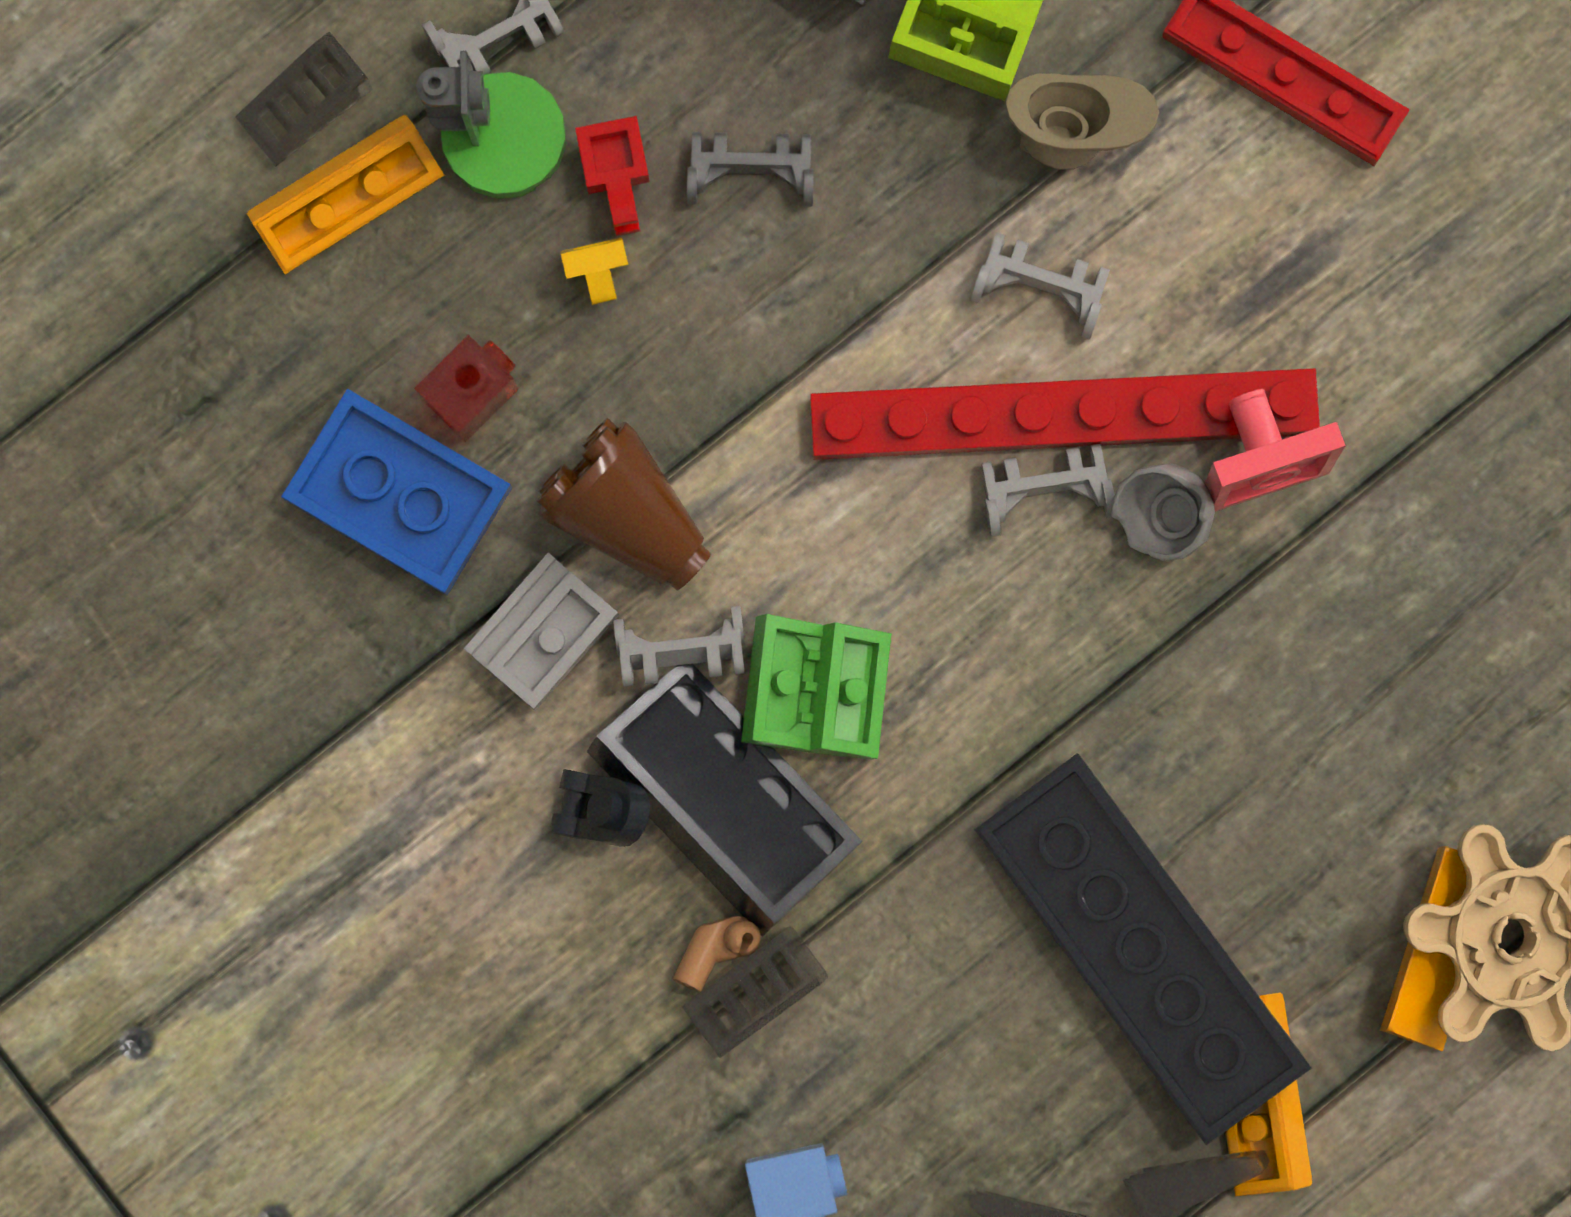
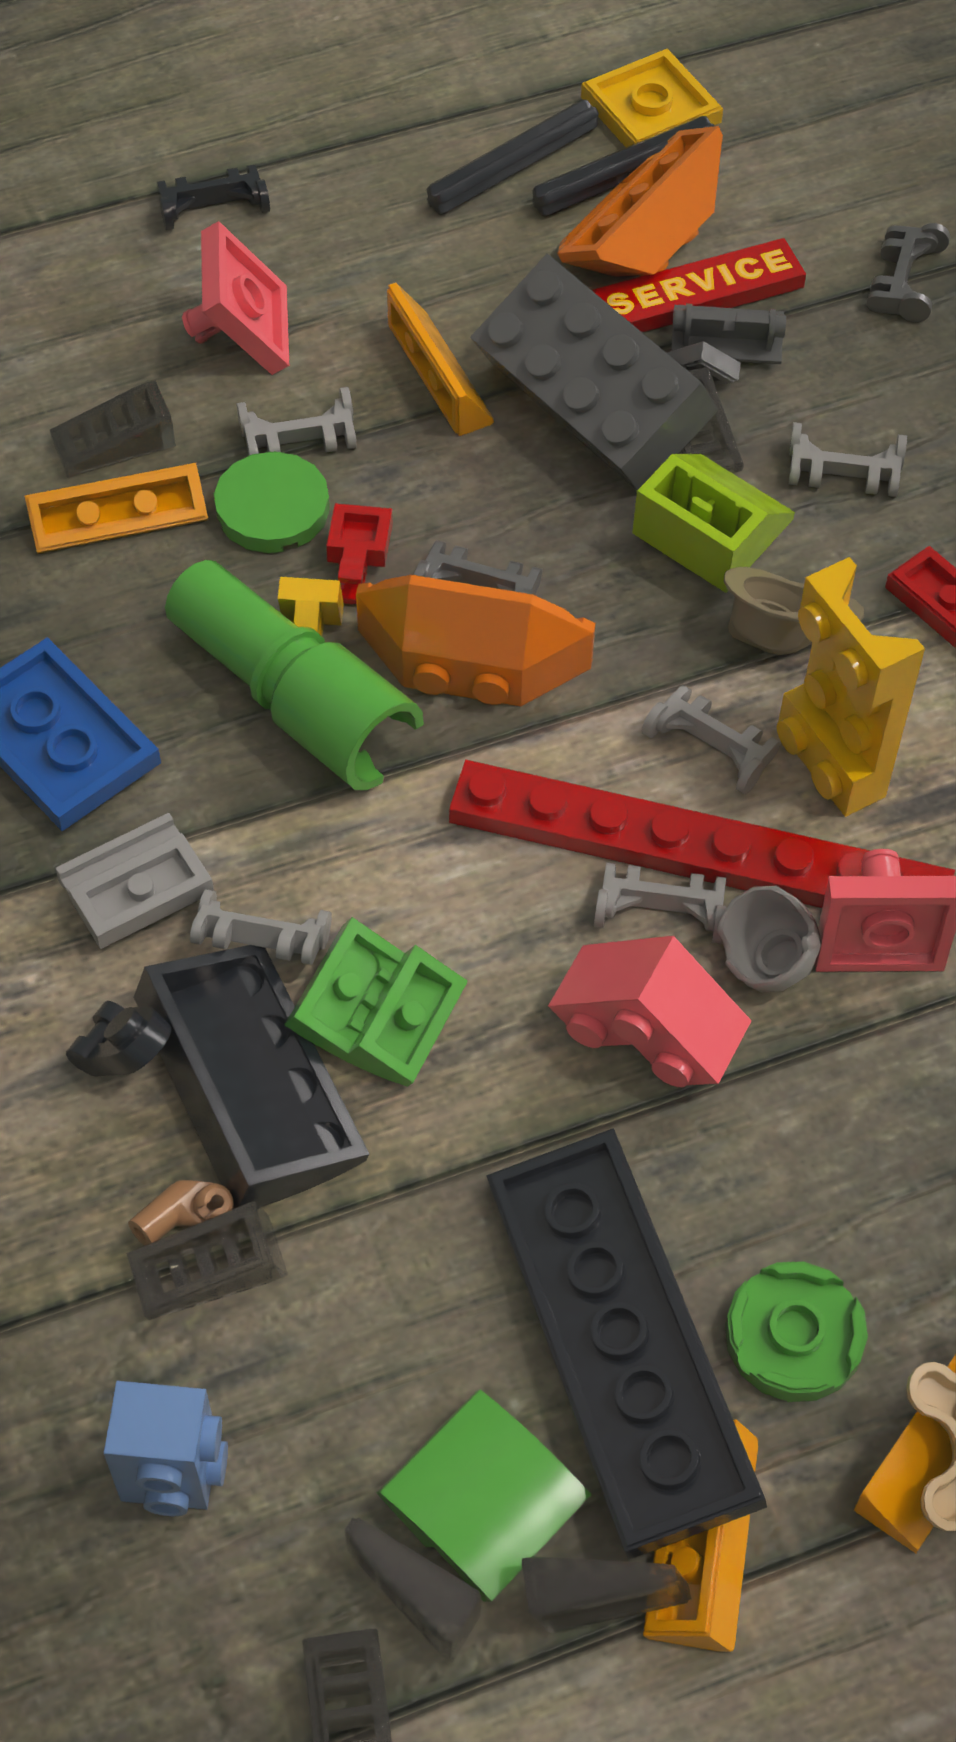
camera: 15 degrees right, 25 degrees down
clear red brick [414,334,518,443] -> none
dark grey hinge [416,51,490,146] -> none
reddish brown cone [537,418,711,590] -> none
none -> bright green piece [165,560,424,790]
none -> orange wedge [356,575,596,707]
none -> bright green slope [377,1389,592,1602]
none -> coral brick [548,936,751,1087]
none -> bright green tile [725,1261,868,1402]
none -> yellow piece [777,557,925,817]

